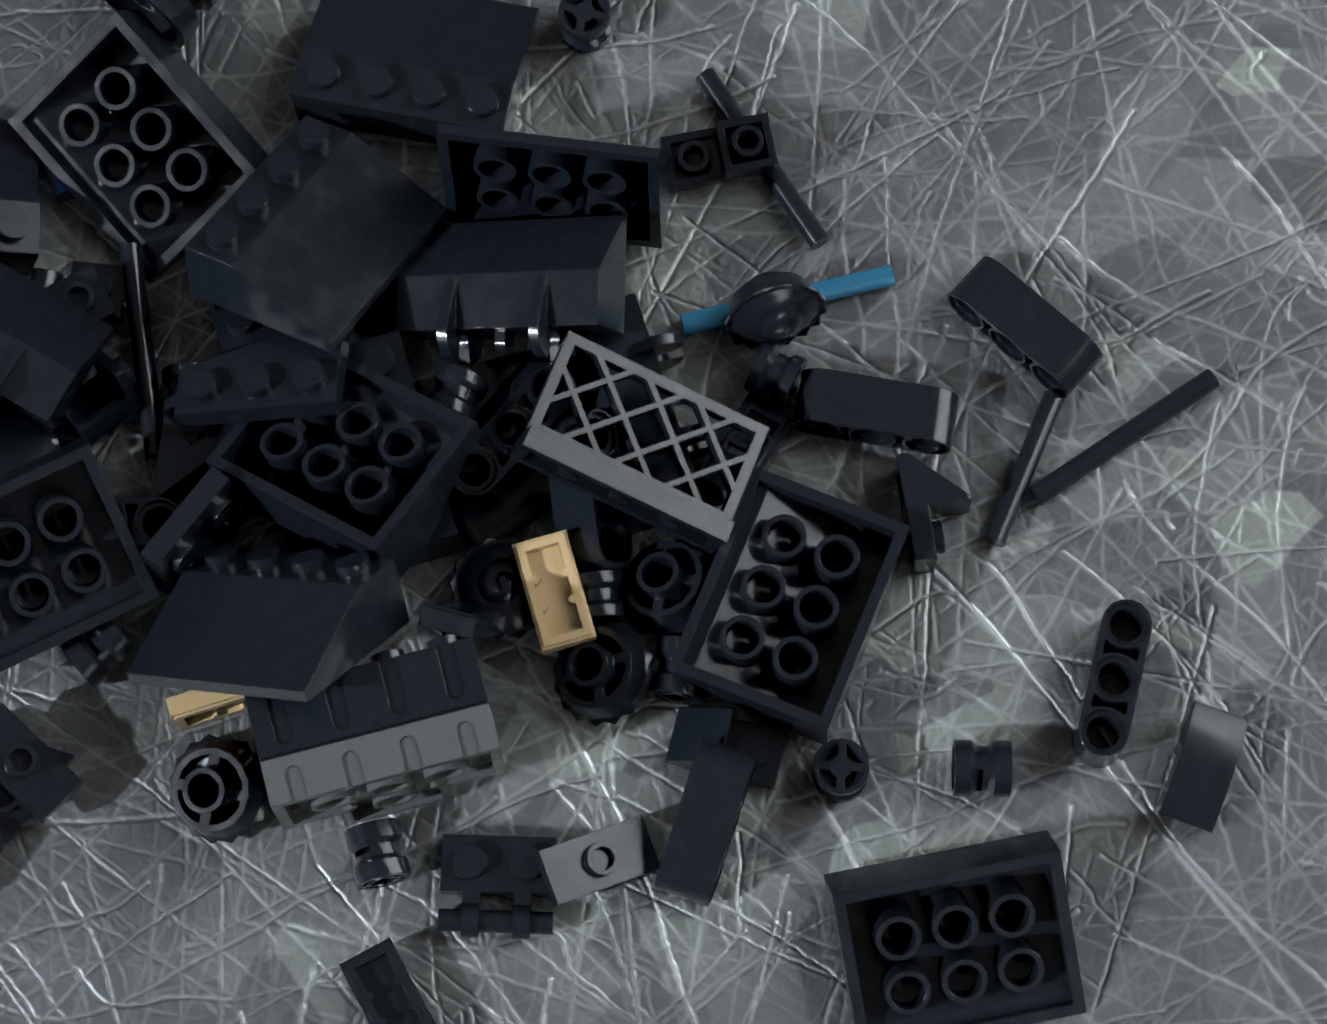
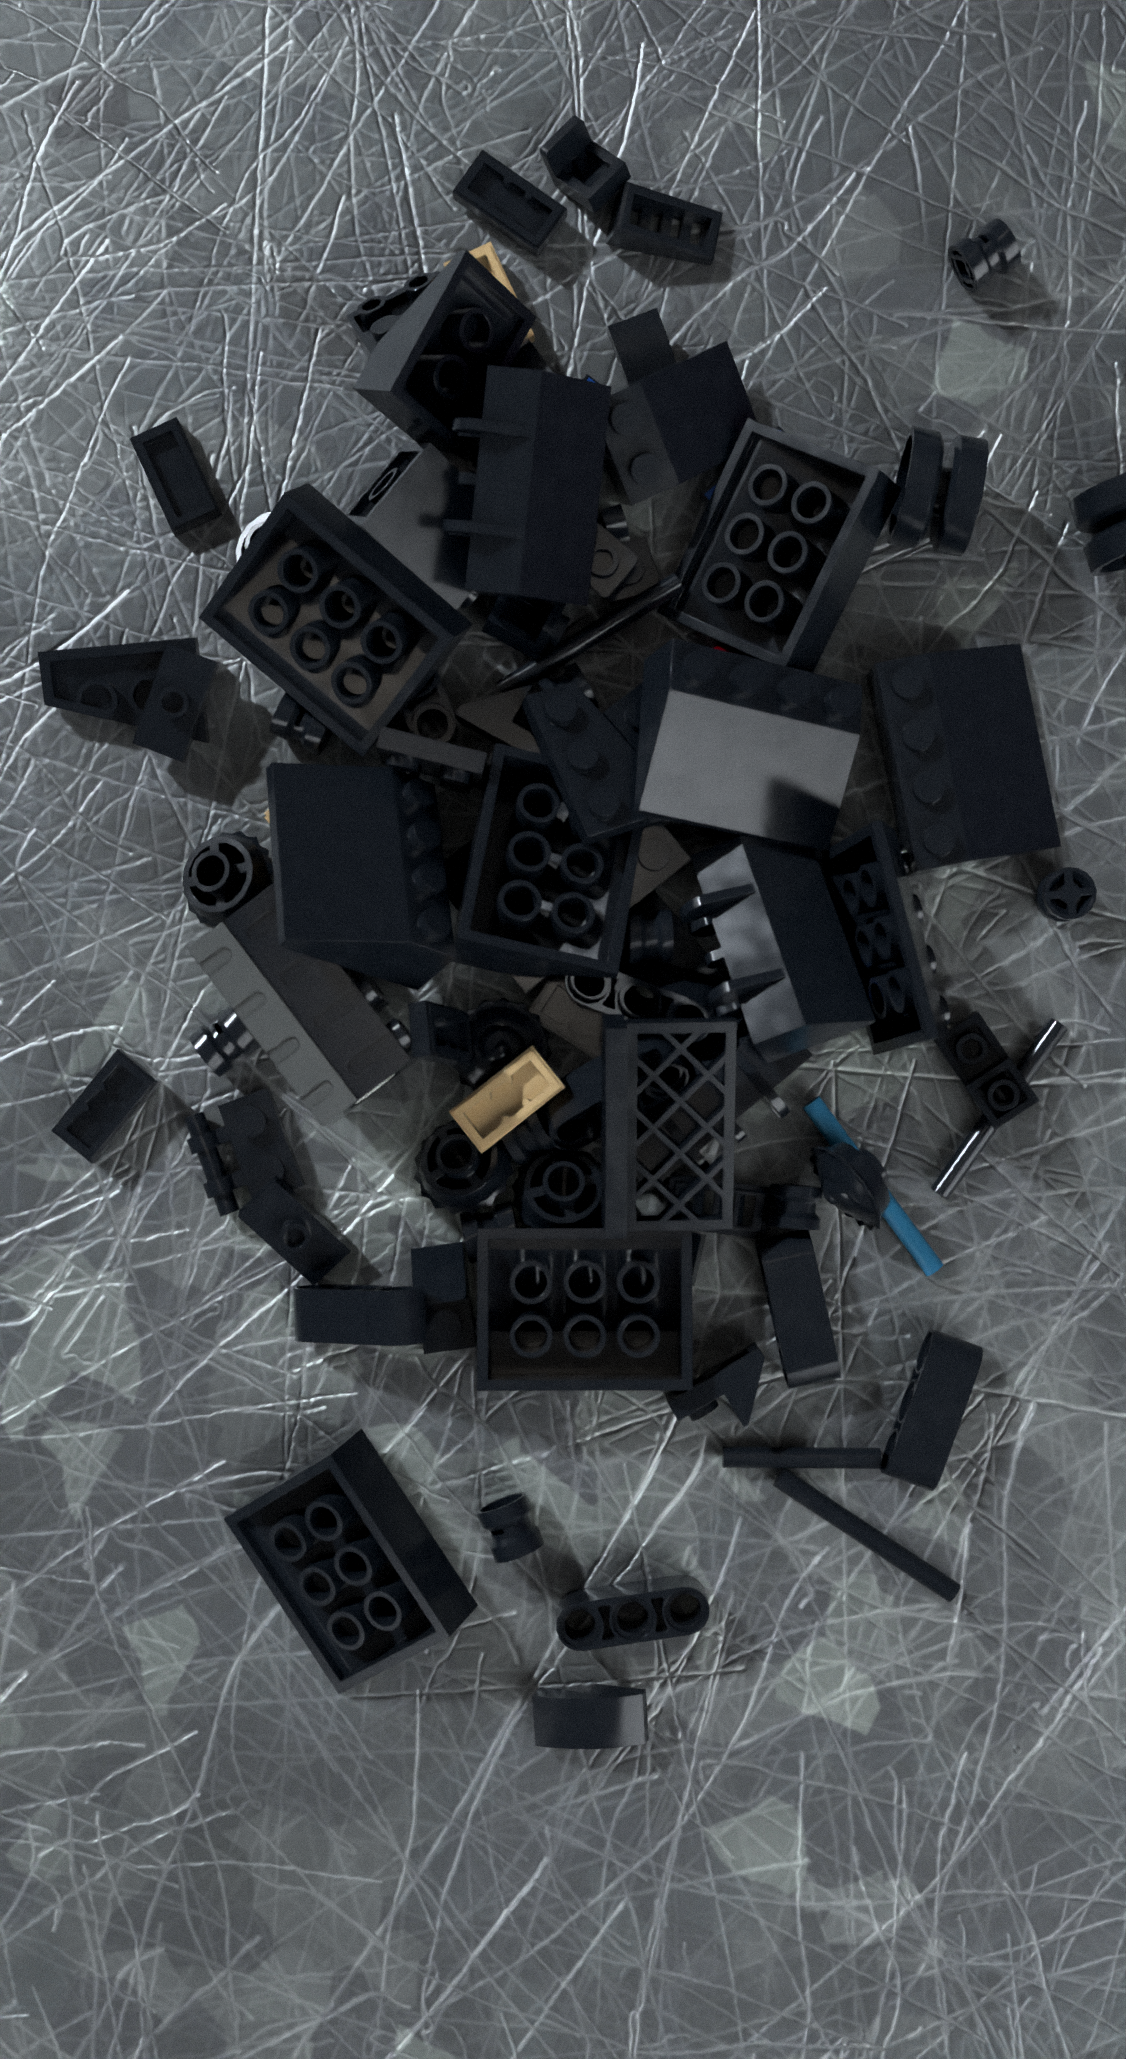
camera: 65 degrees right, 15 degrees up
black wheel [812,738,870,803] -> none

